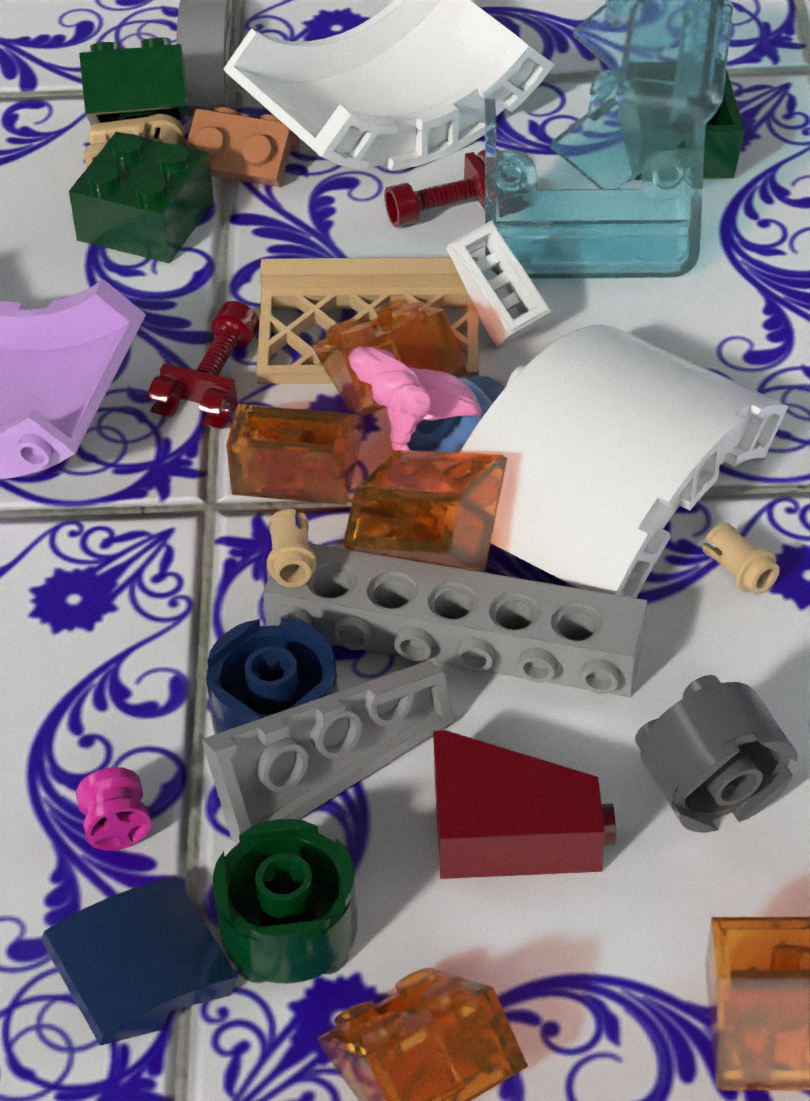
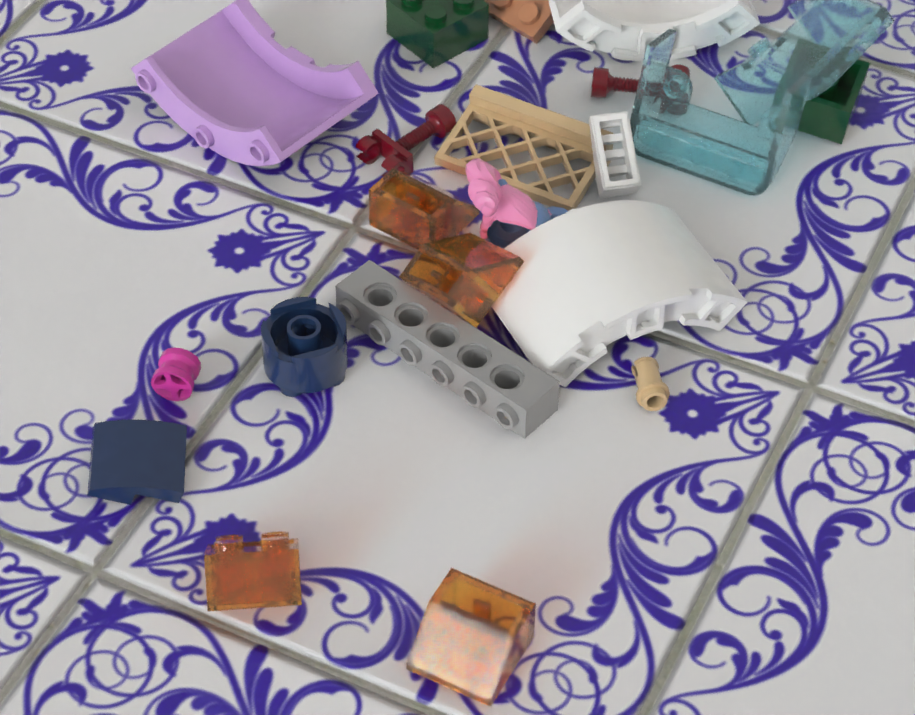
camera: 25 degrees right, 0 degrees up
light grey wing [201,660,455,844] -> none
dark green brick [213,819,358,984] -> none
tan pin [267,509,317,588] -> none
clear orange slope [312,299,467,416] -> none
dark red slope [433,730,616,879] -> none
dark grey brick [635,675,798,833] -> none

